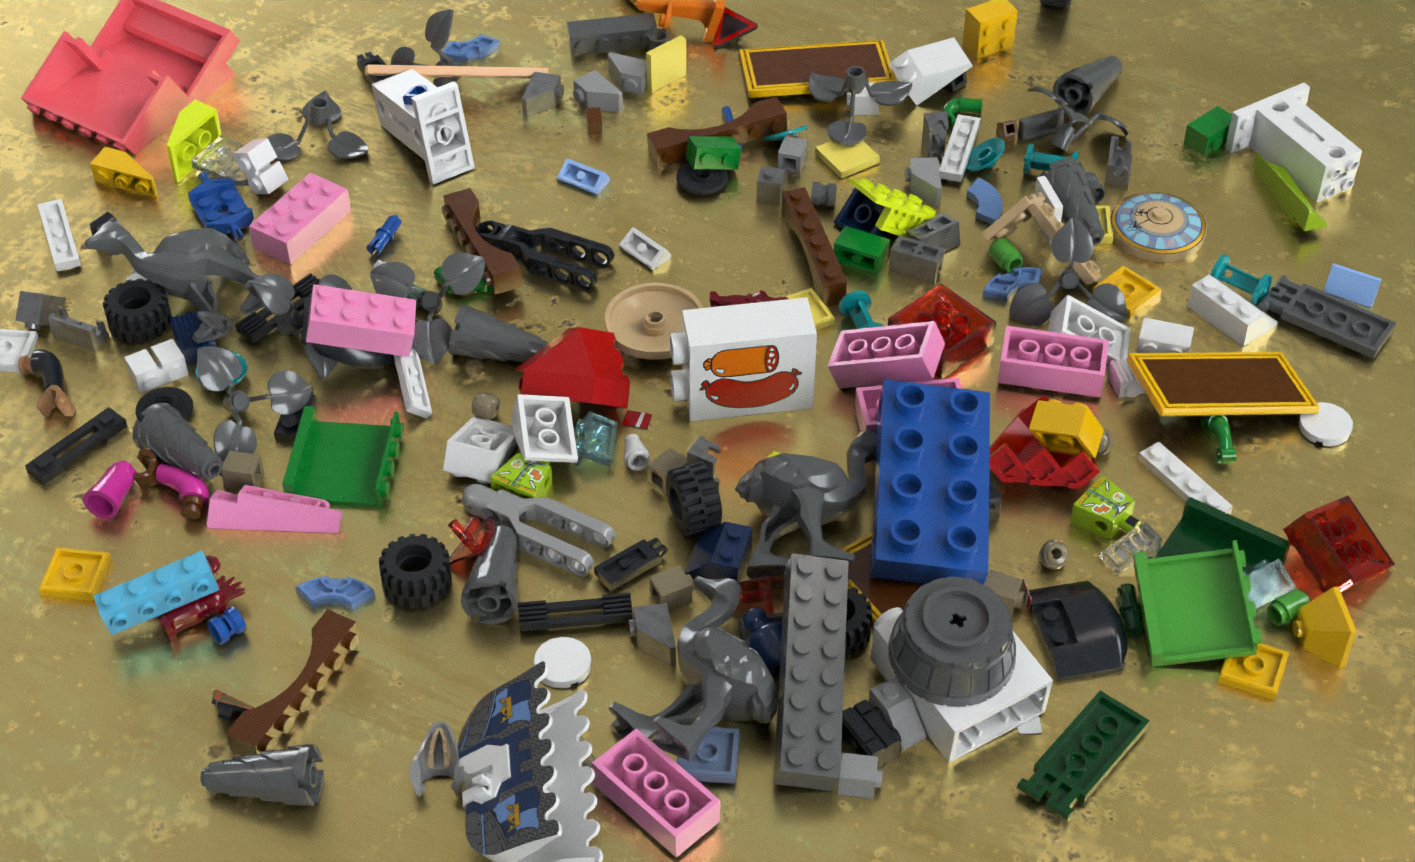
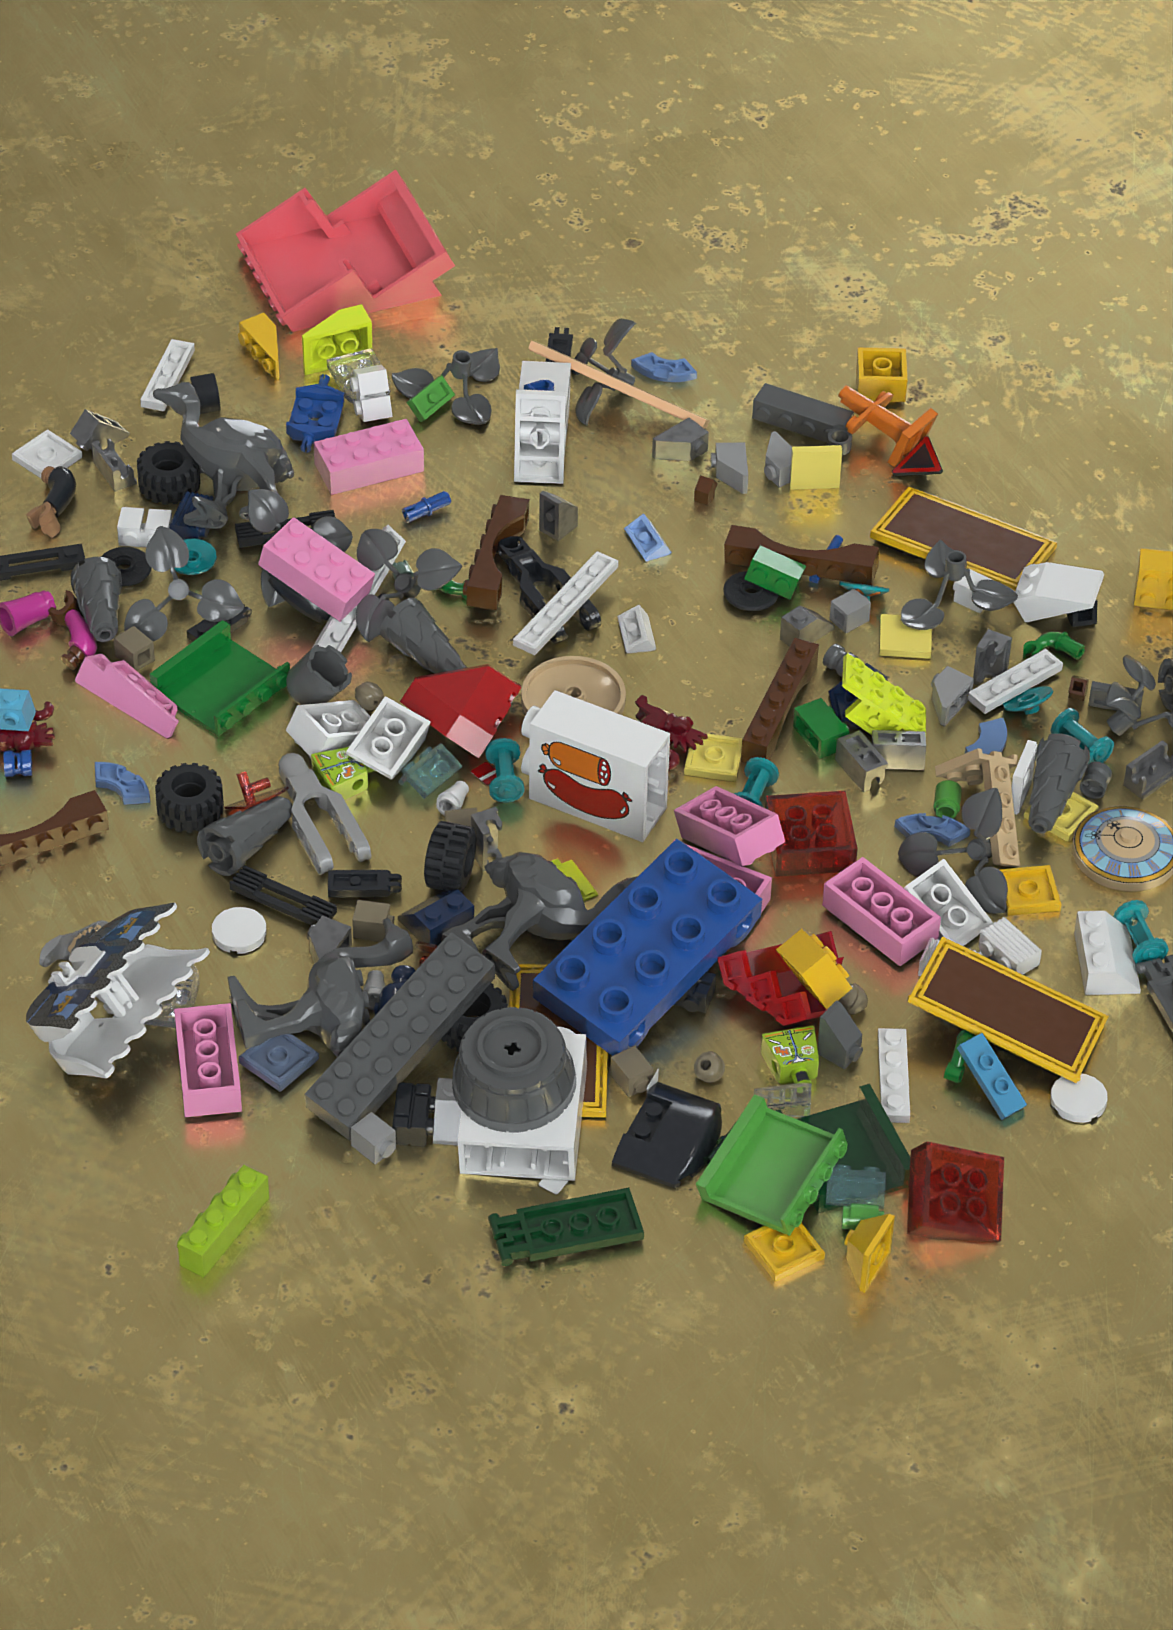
camera: 35 degrees right, 0 degrees up
none -> dark grey cylinder [286,645,352,705]
none -> bright green plate [406,375,455,422]
none -> teal hose [485,738,525,803]
none -> white tile [513,551,618,655]
none -> flat silver slope [539,491,578,541]
none -> dark grey slope [817,1000,863,1070]
none -> dark azure plate [957,1033,1027,1120]

